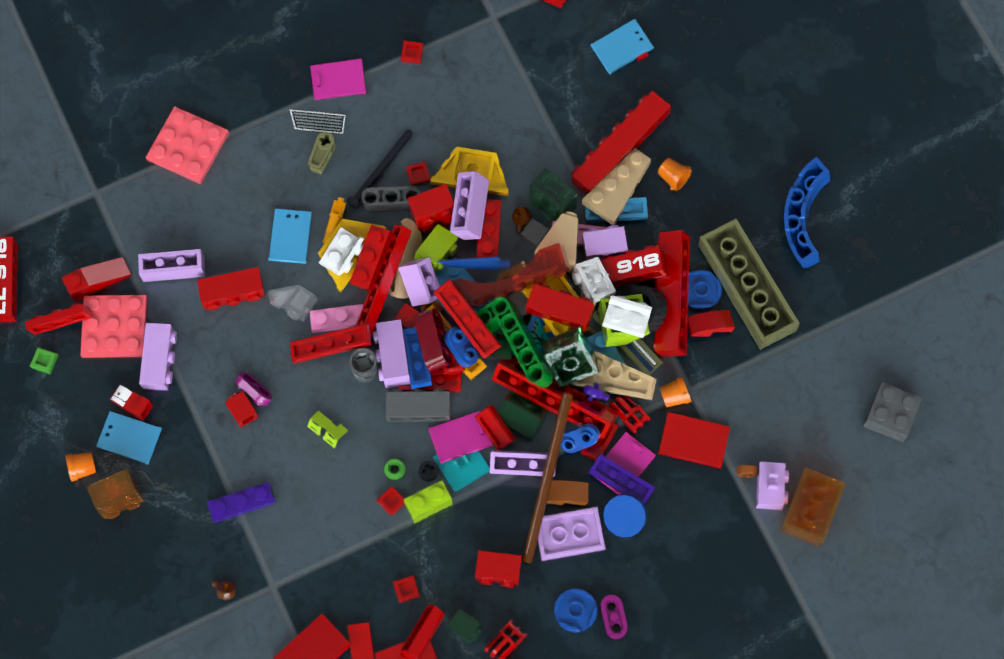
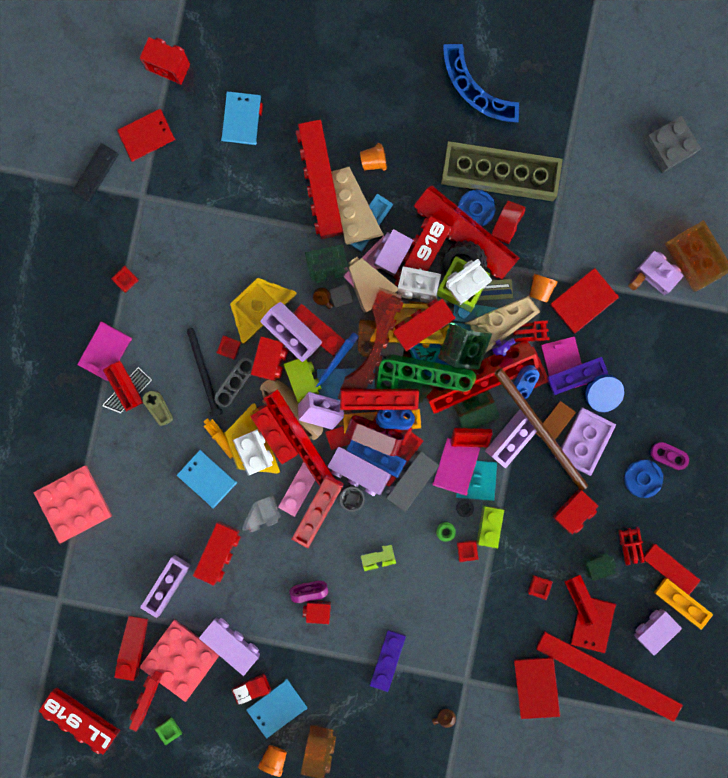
camera: 55 degrees left, 15 degrees up
none -> red piece [103,361,143,412]

